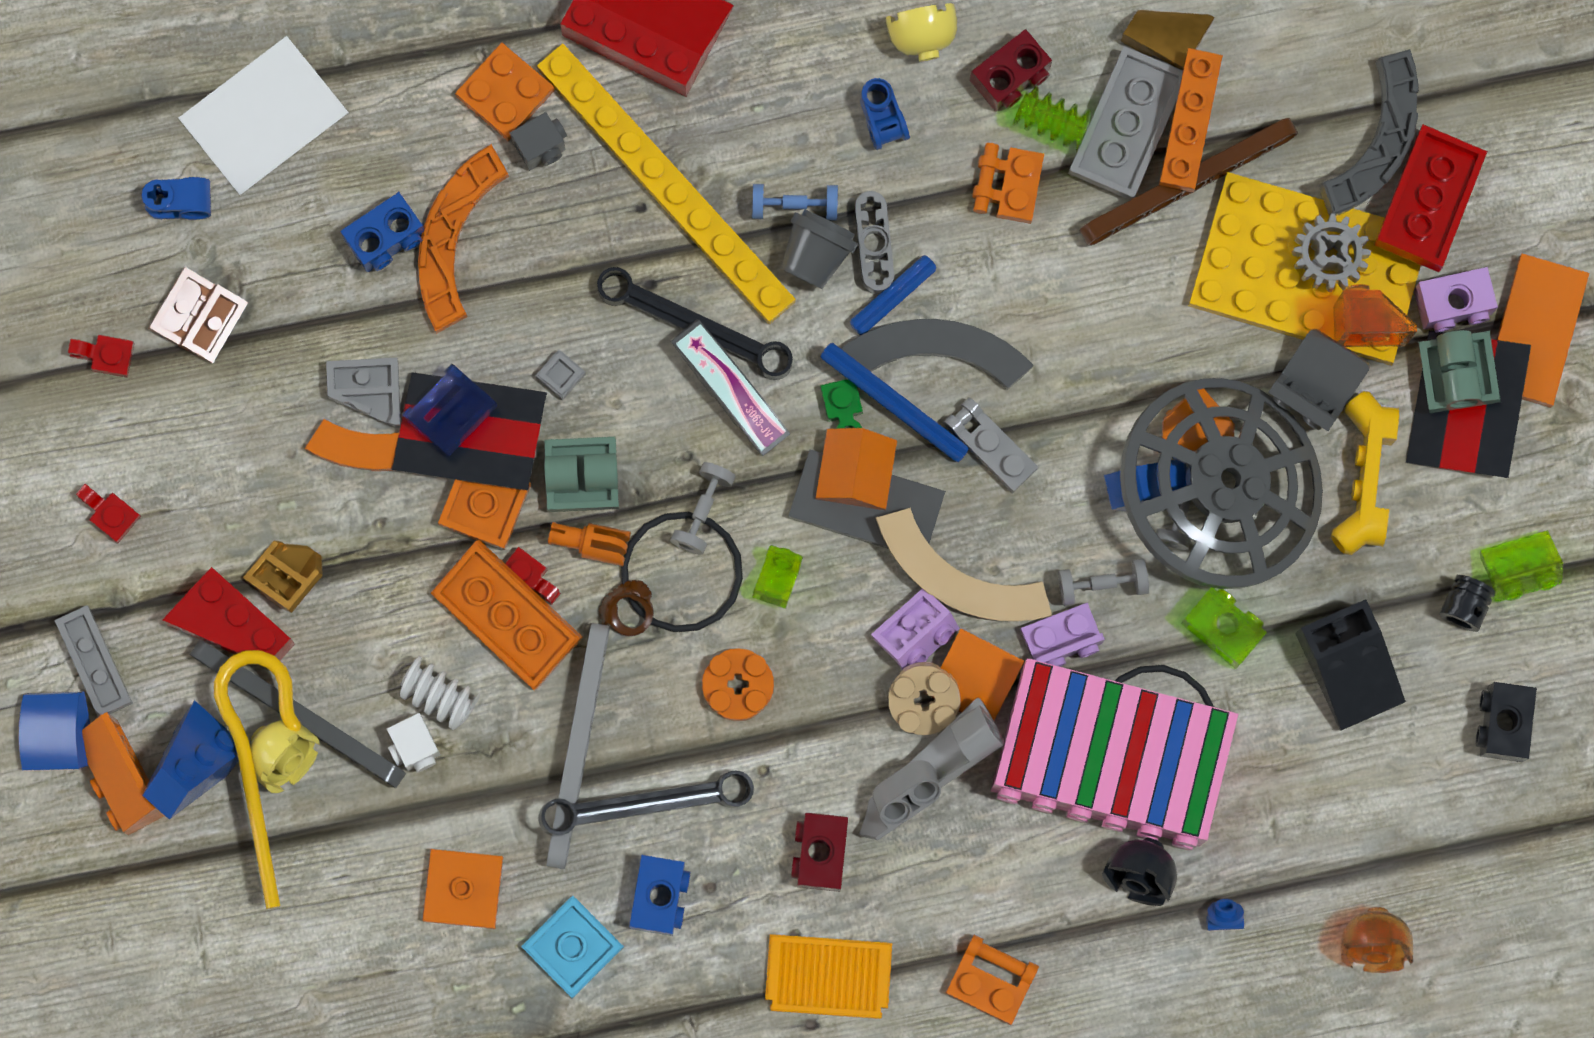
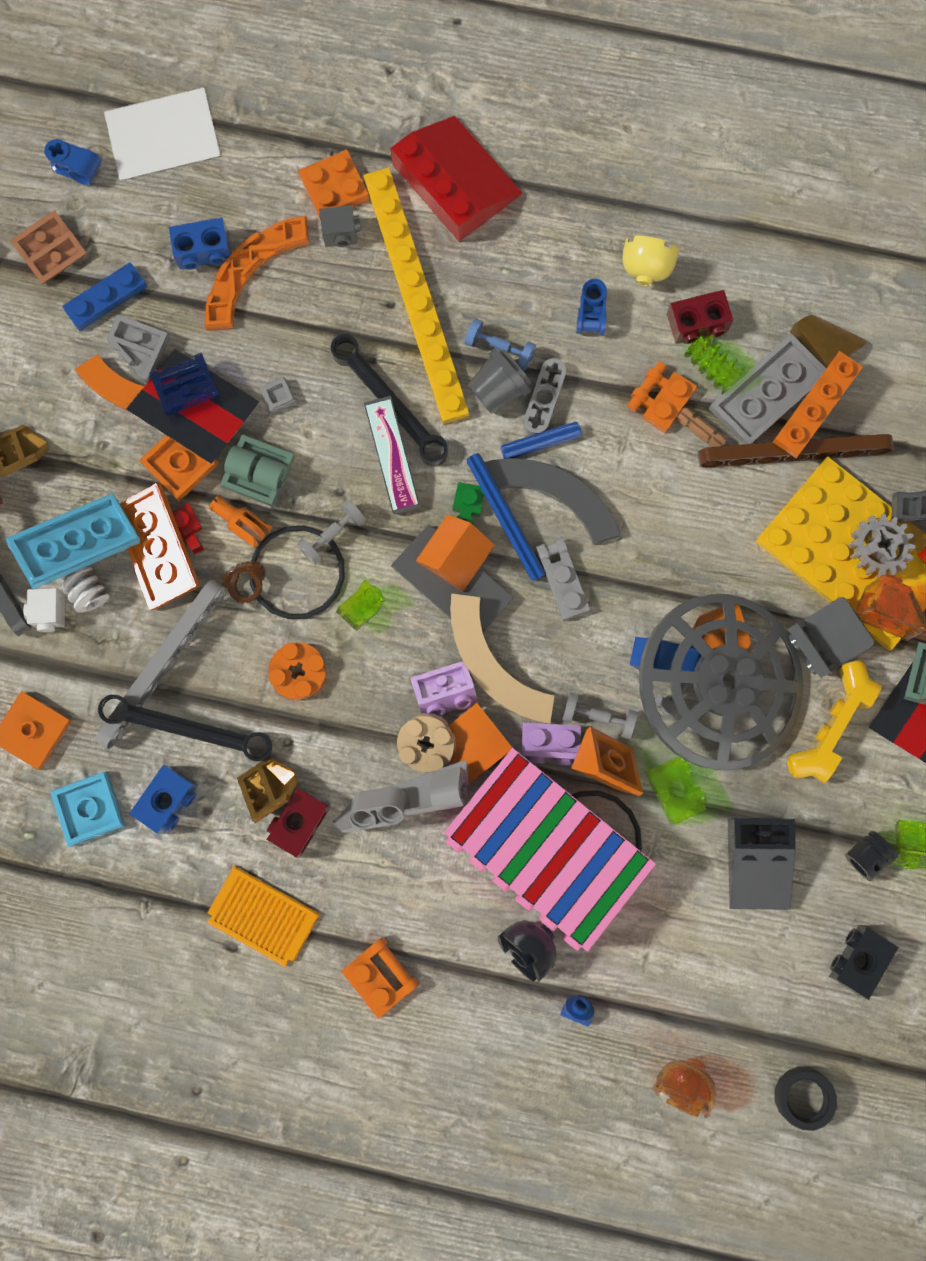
camera: 35 degrees right, 0 degrees up
none -> medium azure plate [5,493,140,590]
none -> blue plate [62,262,148,331]
none -> pearl gold slope [237,756,298,823]
none -> orange slope [571,727,643,796]
none -> medium nougat axle [677,407,727,447]
none -> black tyre [775,1067,837,1131]

